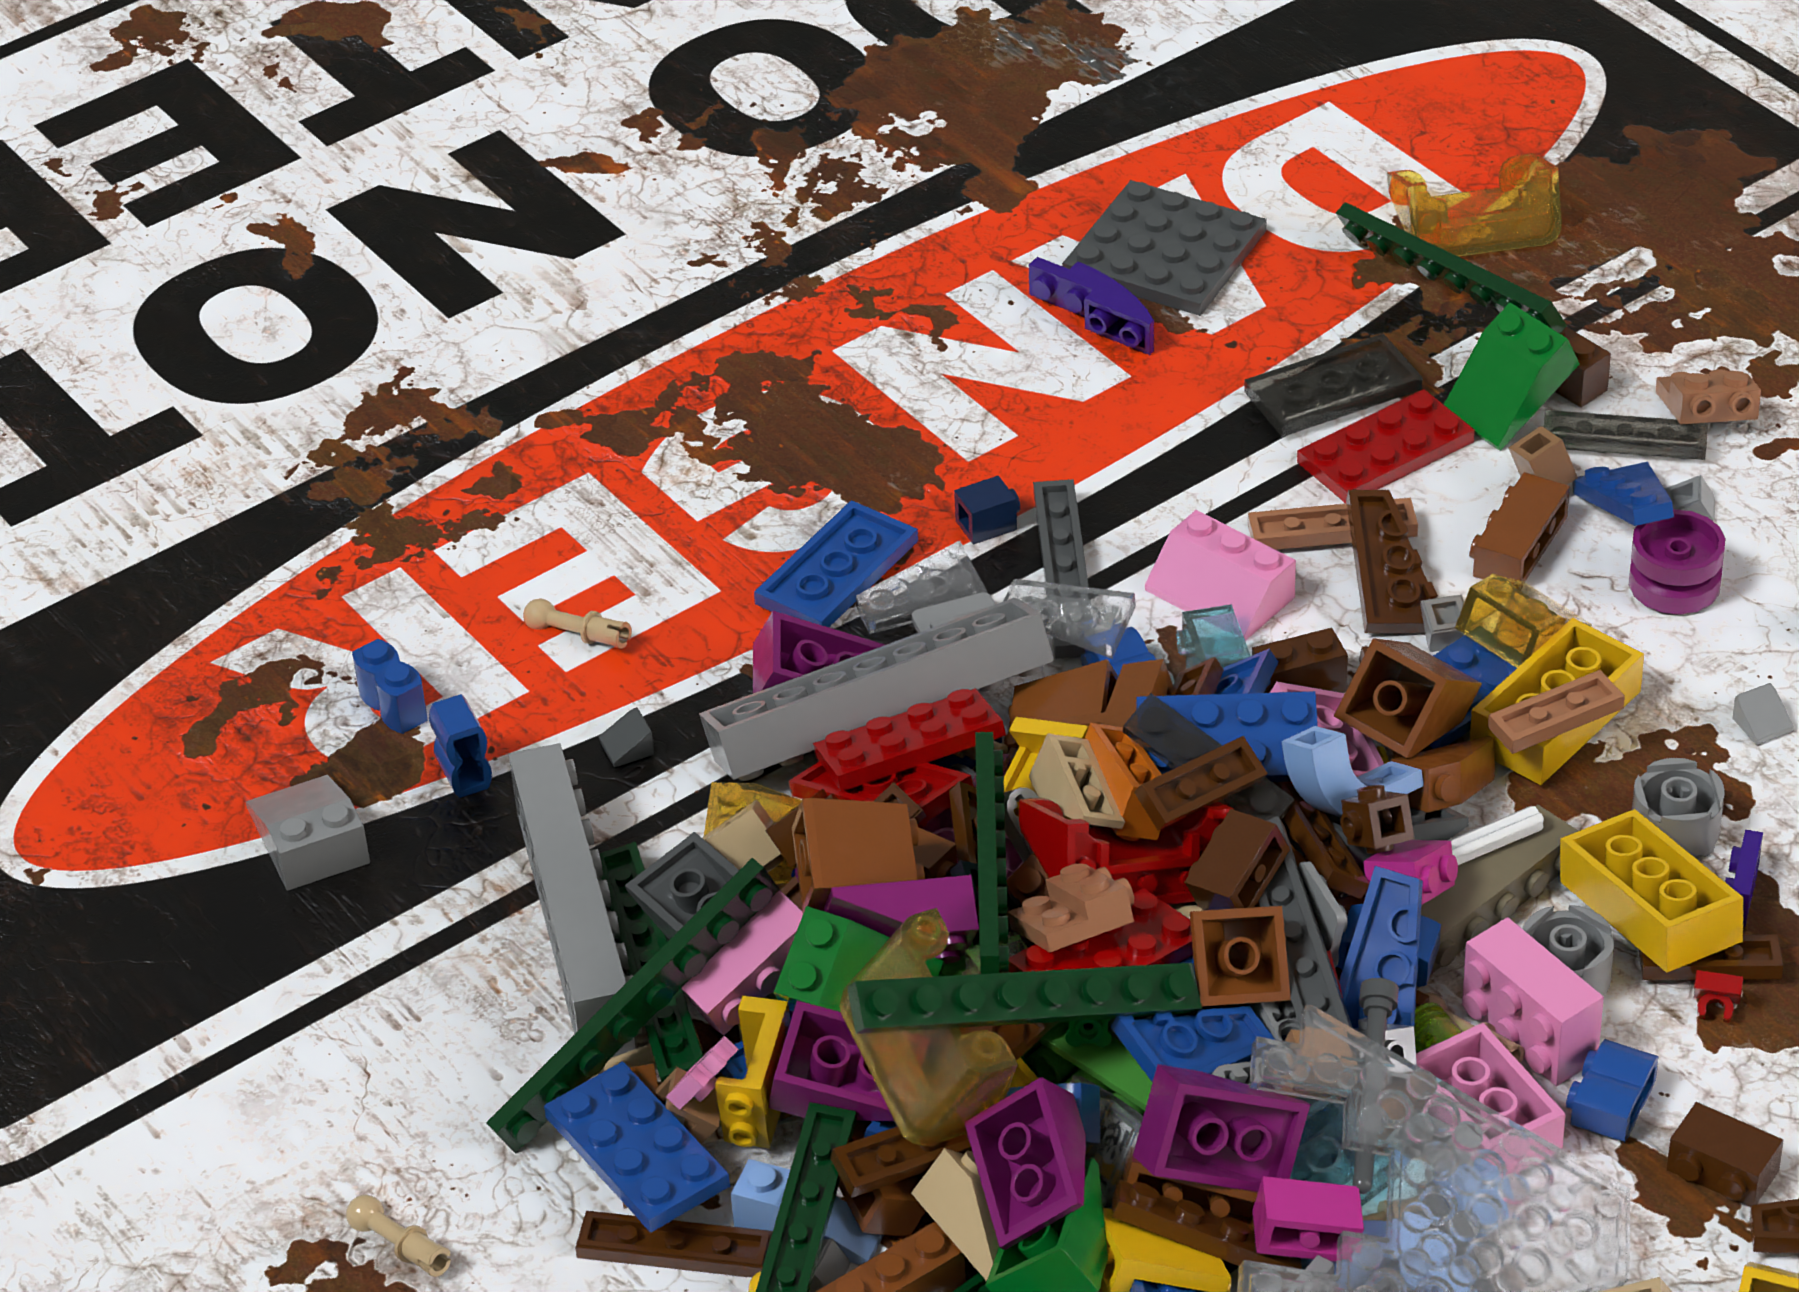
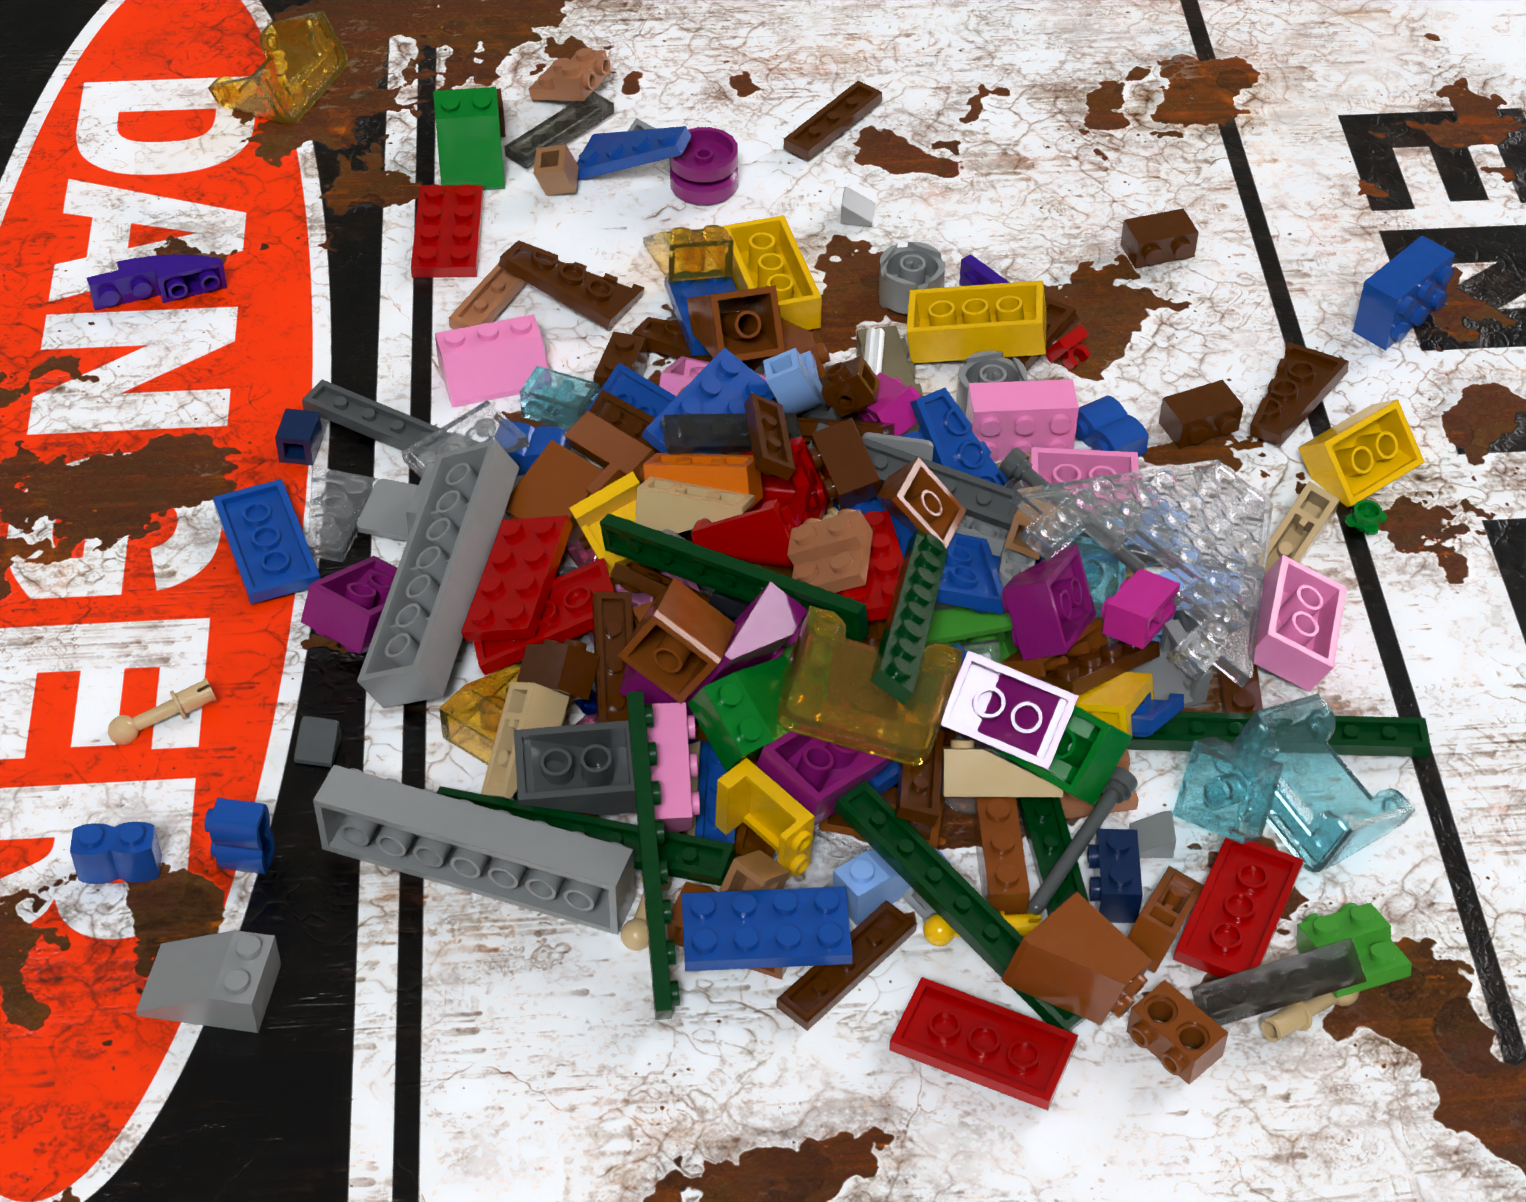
camera: 60 degrees left, 5 degrees up
tan pin [346,1195,451,1277] -> none
bright pink plate [666,1036,738,1110] -> none
dark grey plate [1062,180,1267,316] -> none
clear smoke plate [1244,333,1423,437] -> none
dark green plate [1335,202,1567,334] -> none
light grey slope [1420,594,1473,652] -> none
dark orange brick [1469,472,1570,591] -> none
nougat plate [1488,670,1625,754] -> none

